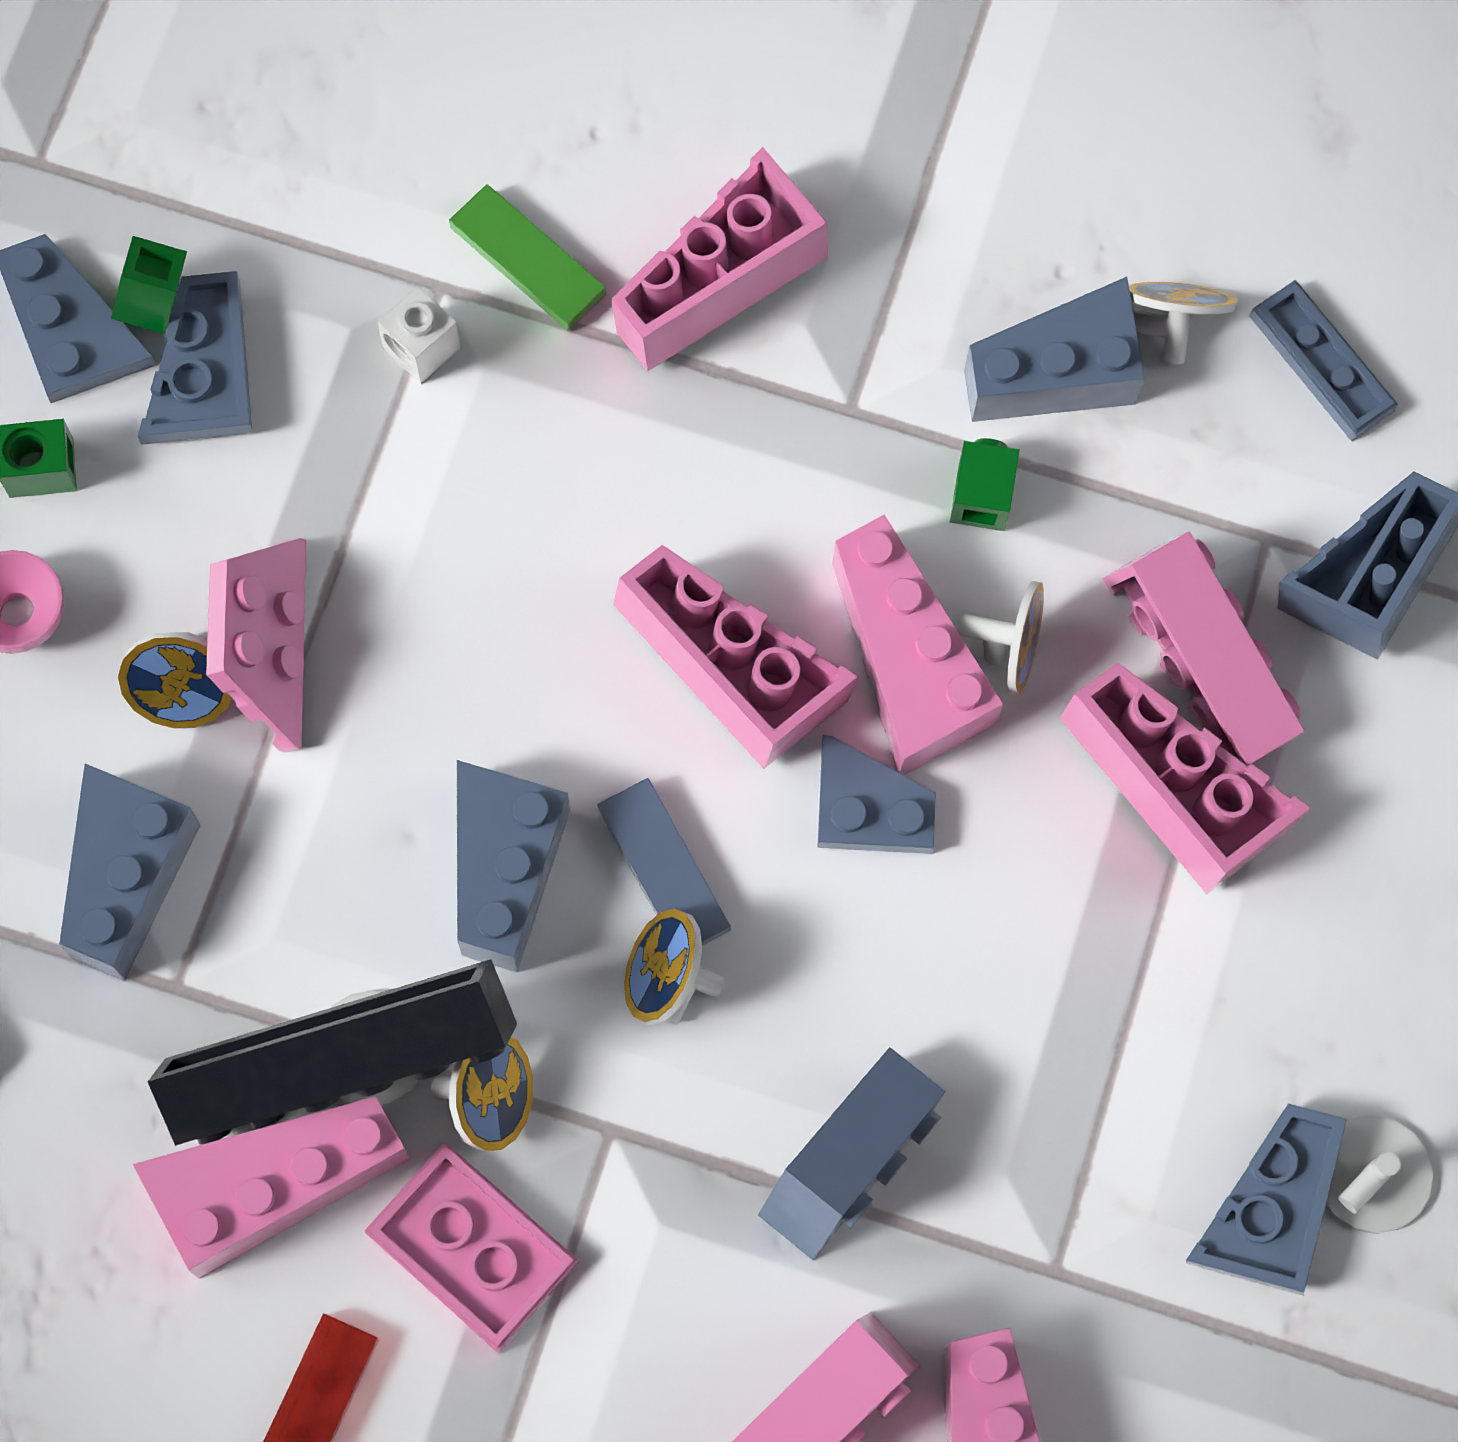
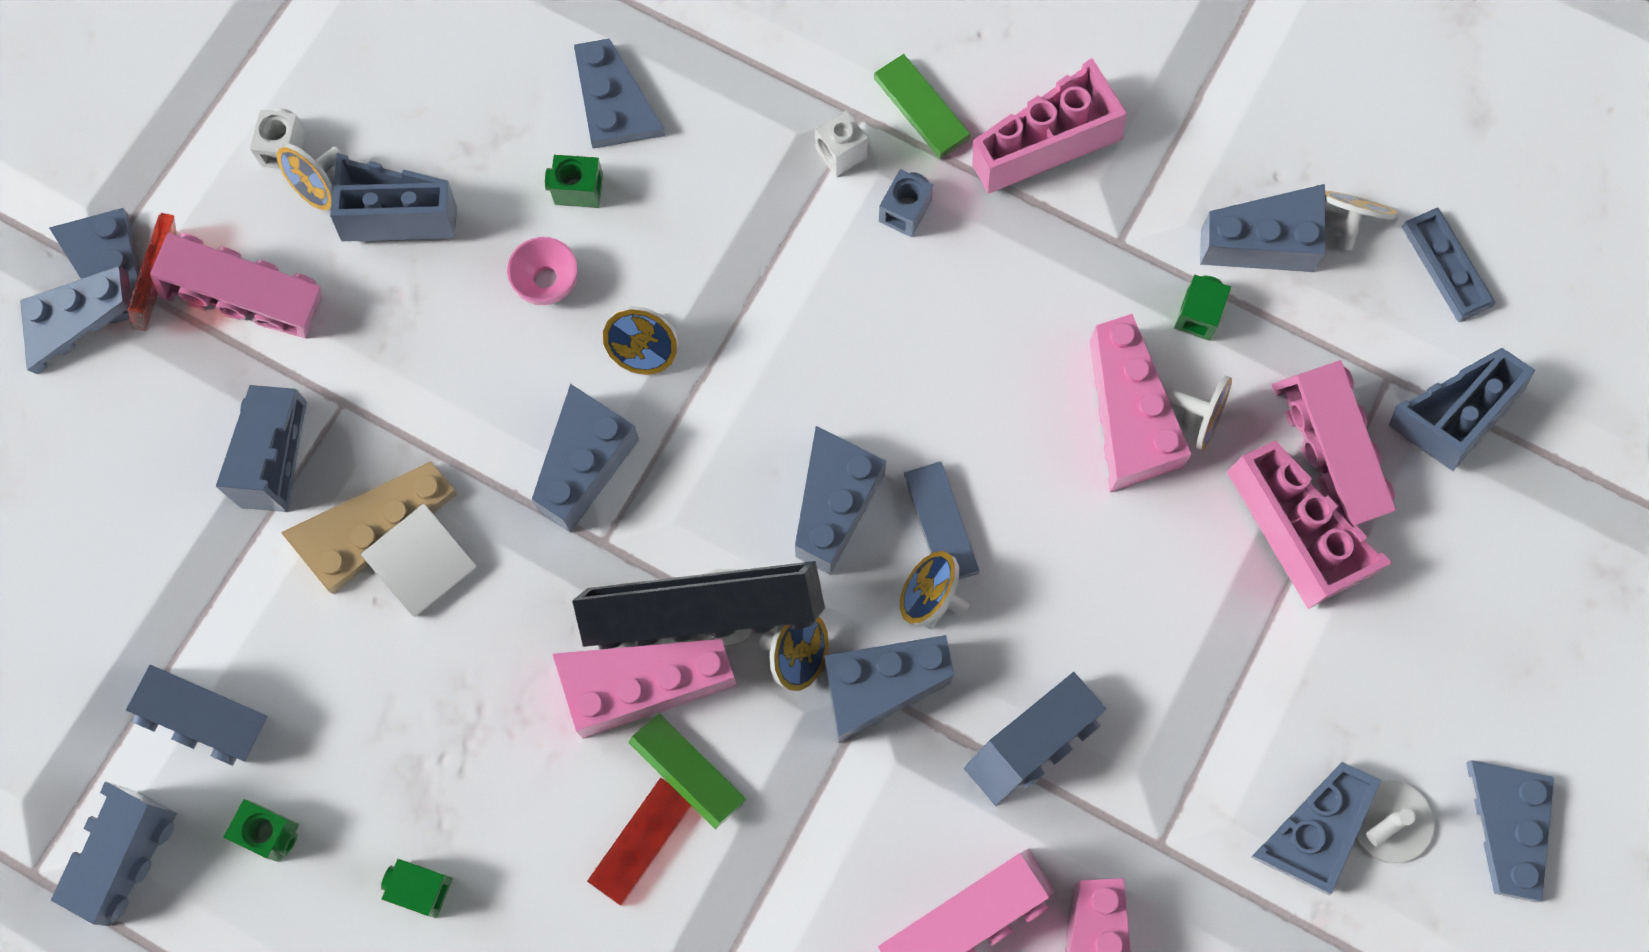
camera: 15 degrees right, 0 degrees up
green brick [111,236,187,334] -> none
sand blue wing [137,271,253,445] -> none
bright pink wing [206,538,306,753] -> none
bright pink tile [364,1141,579,1354] -> none
bright pink wedge [613,545,858,769] -> none
sand blue wing [817,735,936,854] -> none
none -> bright green tile [628,713,746,830]
none -> sand blue wedge [825,635,954,743]
none -> sand blue brick [878,169,934,237]

